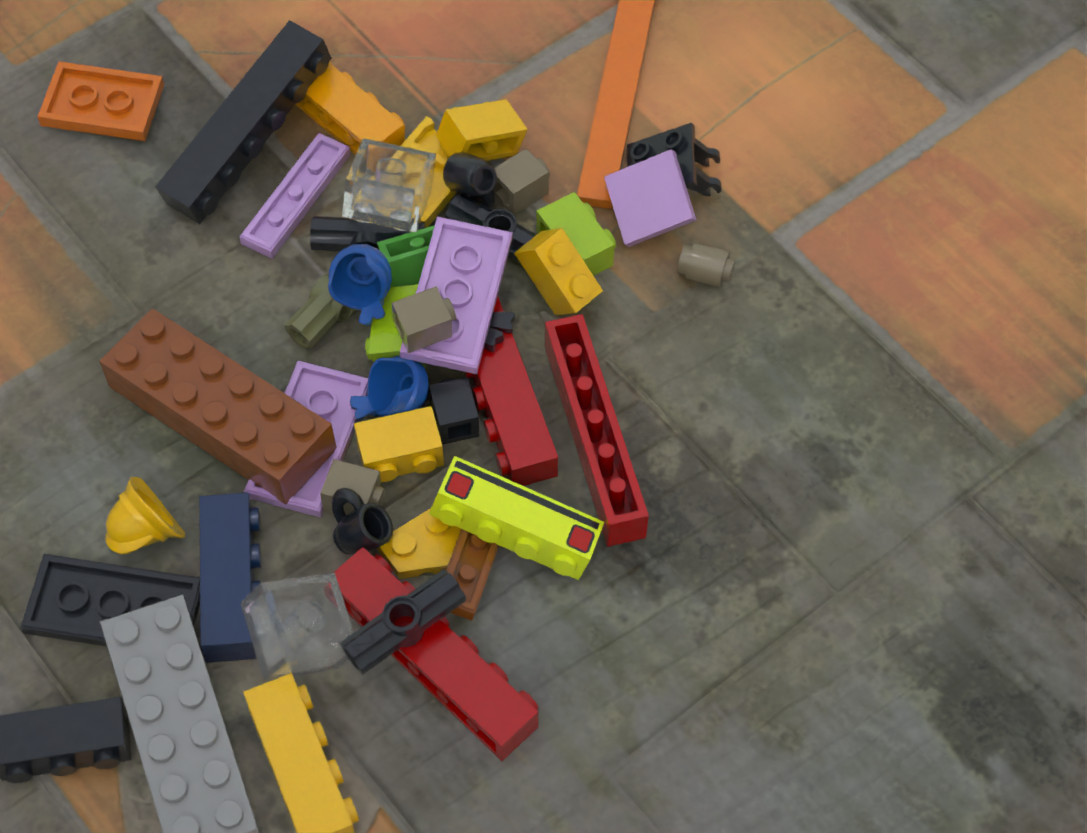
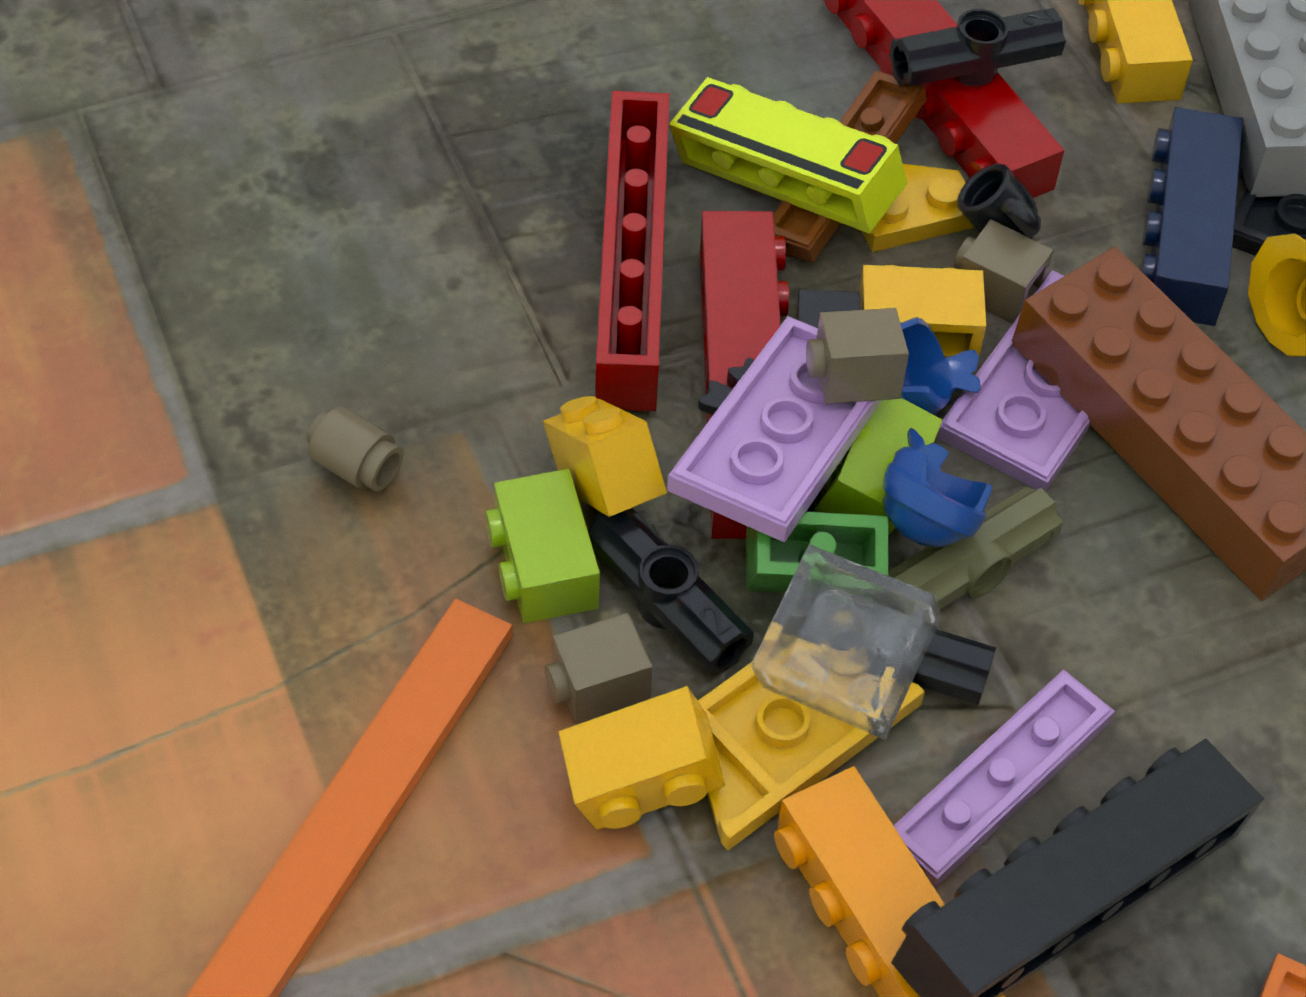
camera: 165 degrees left, 5 degrees down
clear brick [240,573,354,682] -> none
black piece [443,152,497,208] -> none
lavender tile [604,149,697,247] -> none
black plate [627,122,722,196] -> none

